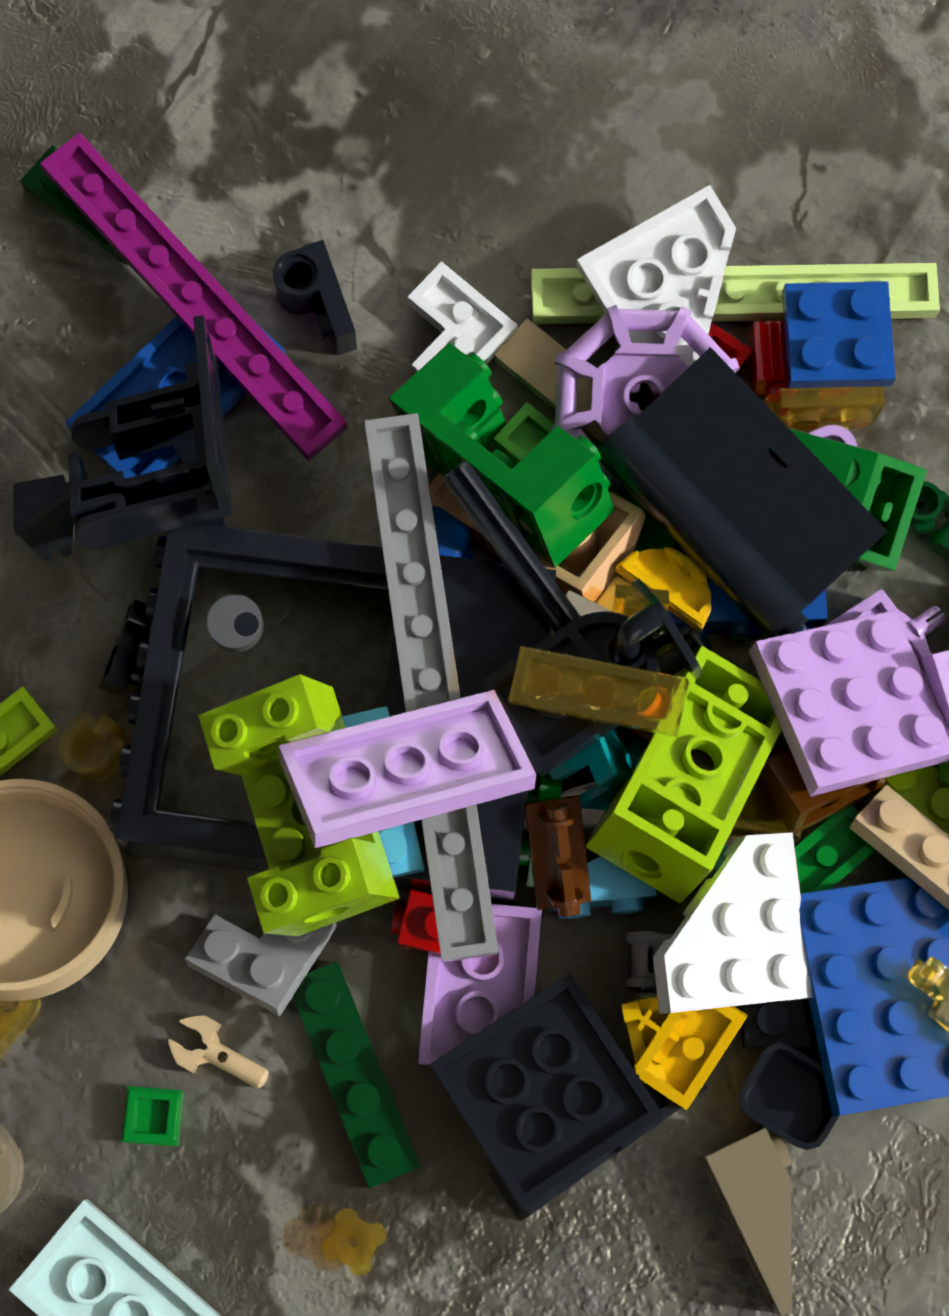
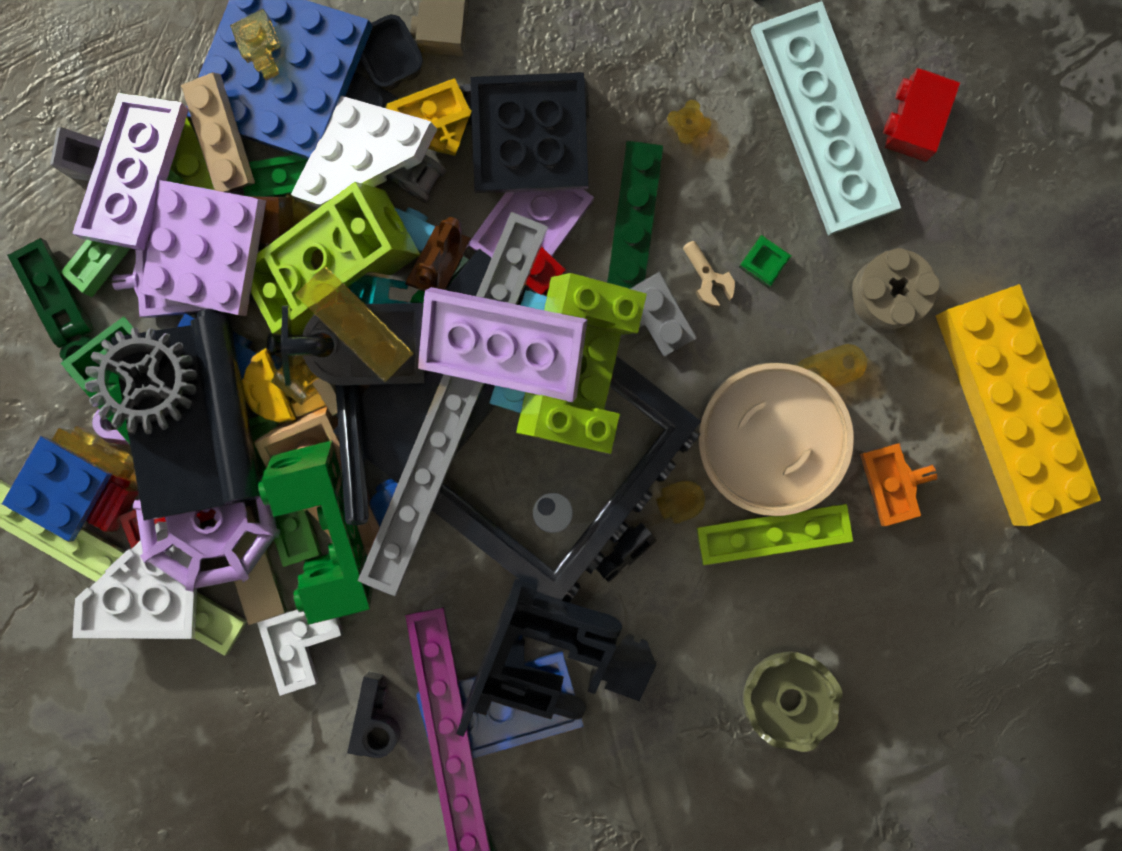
camera: 145 degrees left, 10 degrees up
none -> light grey gear [85,327,197,434]

